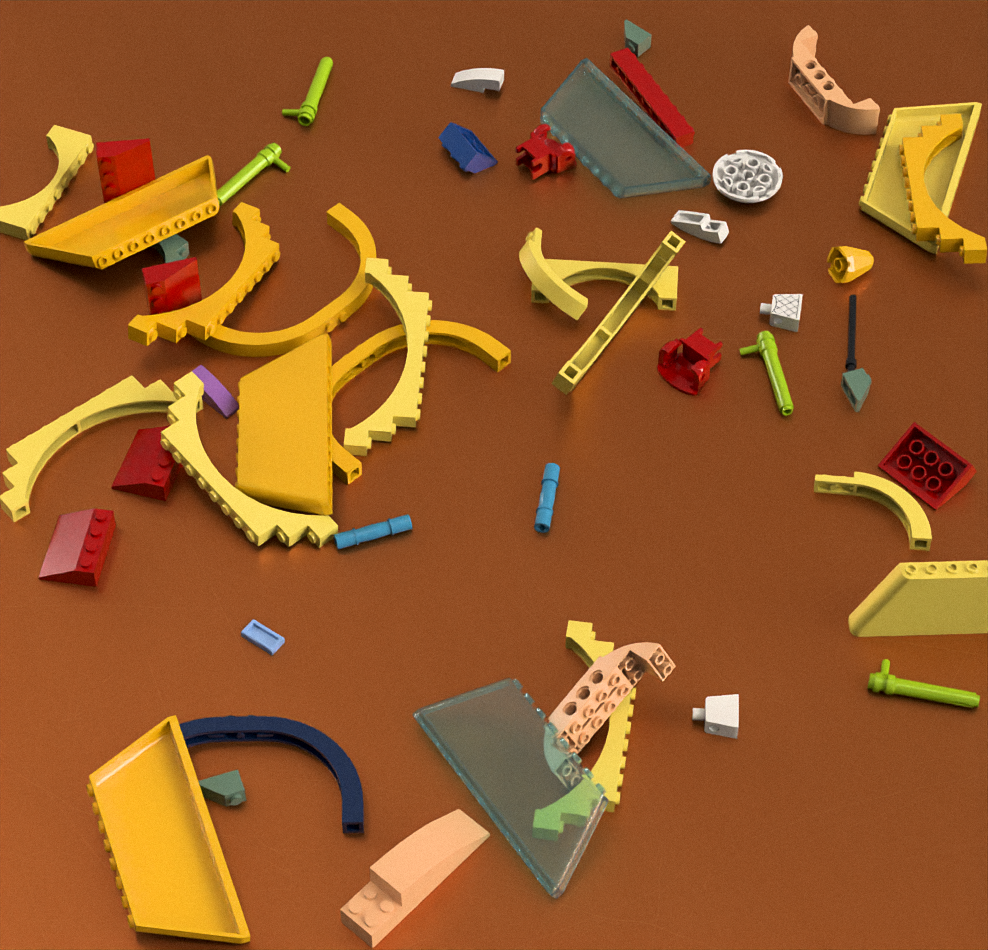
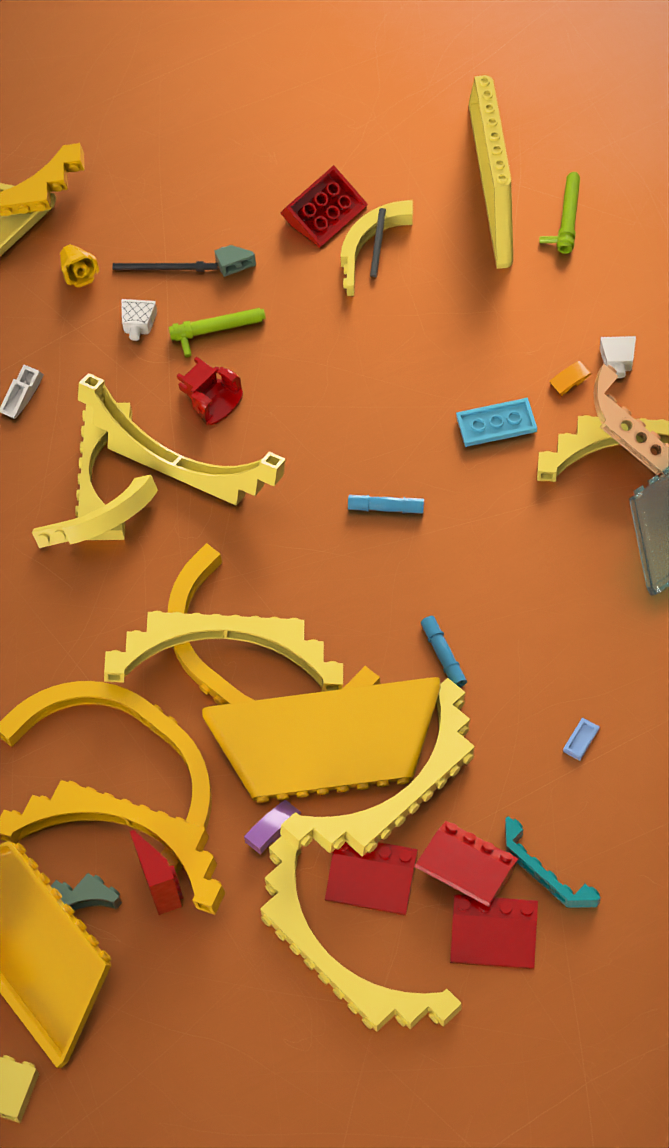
camera: 90 degrees left, 10 degrees up
none -> dark grey bar [370,208,386,277]
none -> red slope [415,821,518,906]
none -> medium azure plate [456,398,537,447]
none -> teal slope [505,816,601,908]
none -> light orange slope [549,361,591,396]

